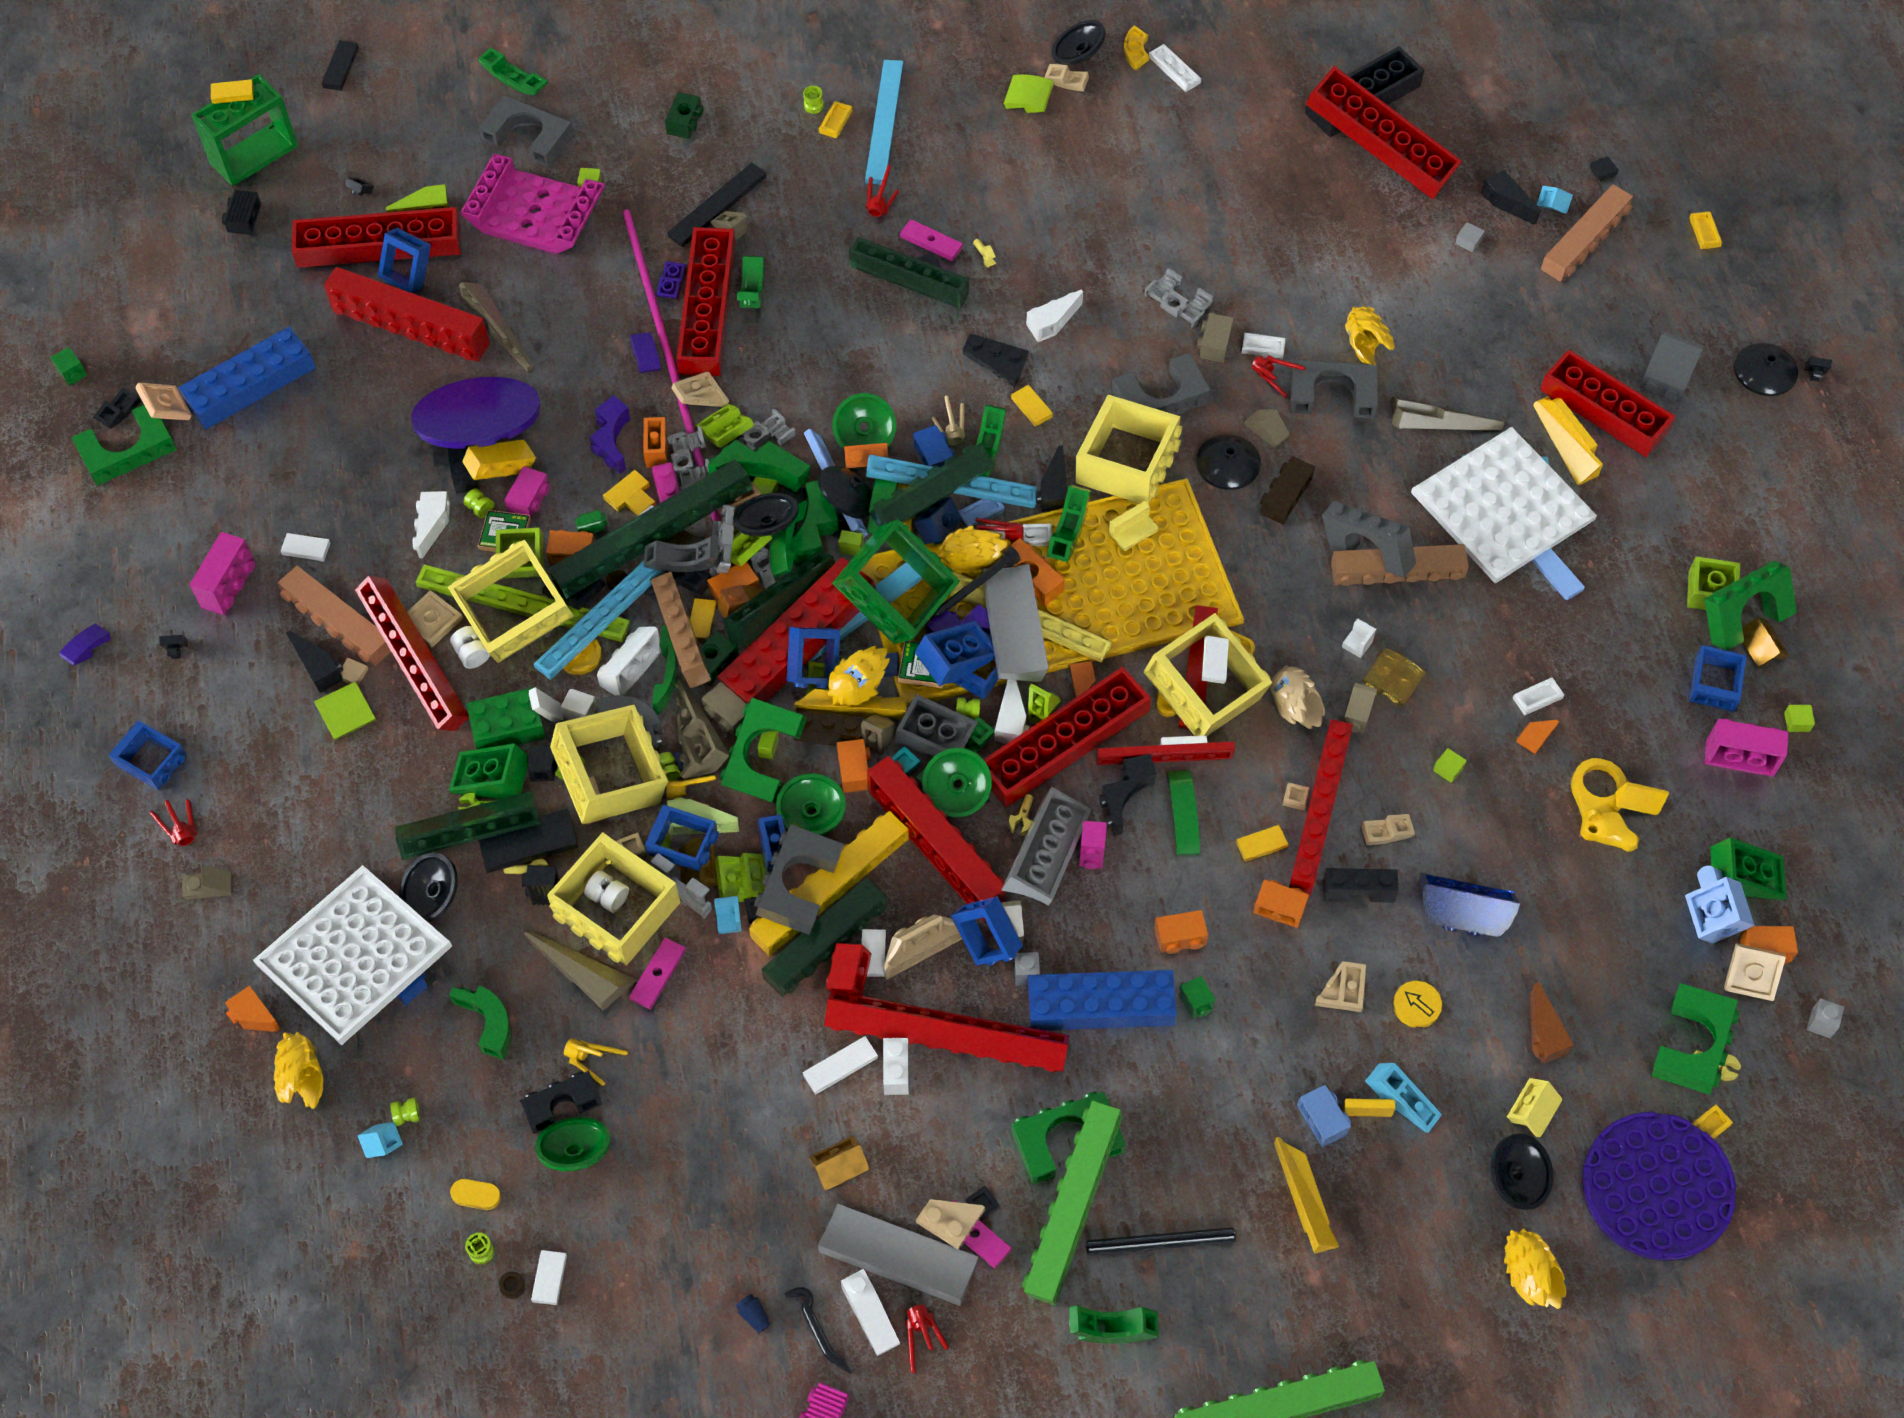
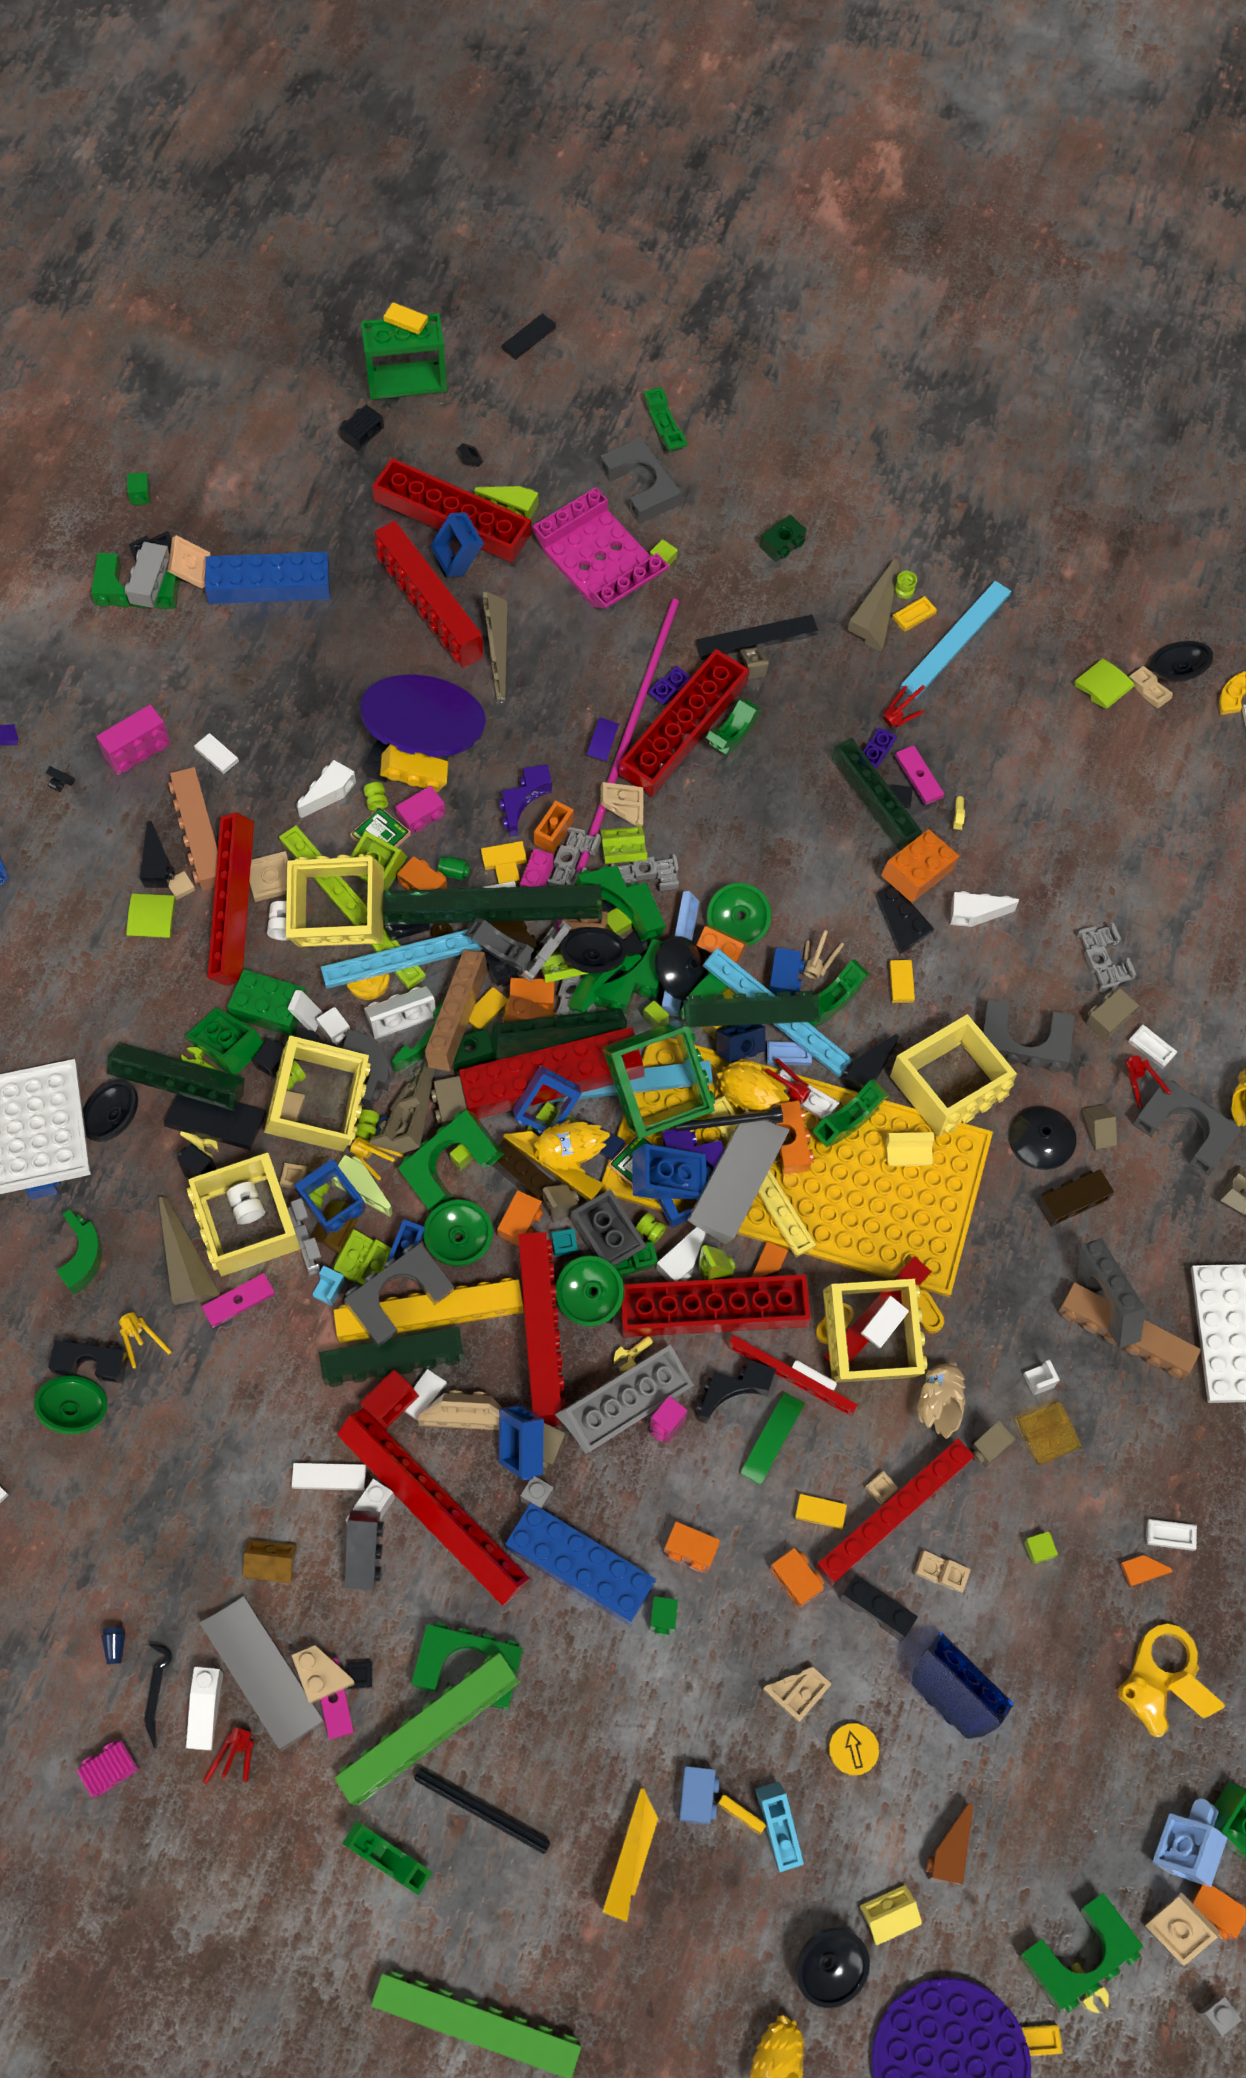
camera: 30 degrees right, 5 degrees up
none -> light grey brick [125,542,170,608]
none -> black brick [344,1510,384,1591]
none -> dark tan wedge [848,559,900,652]
none -> dark purple slope [859,727,897,769]
none -> orange brick [881,829,960,903]

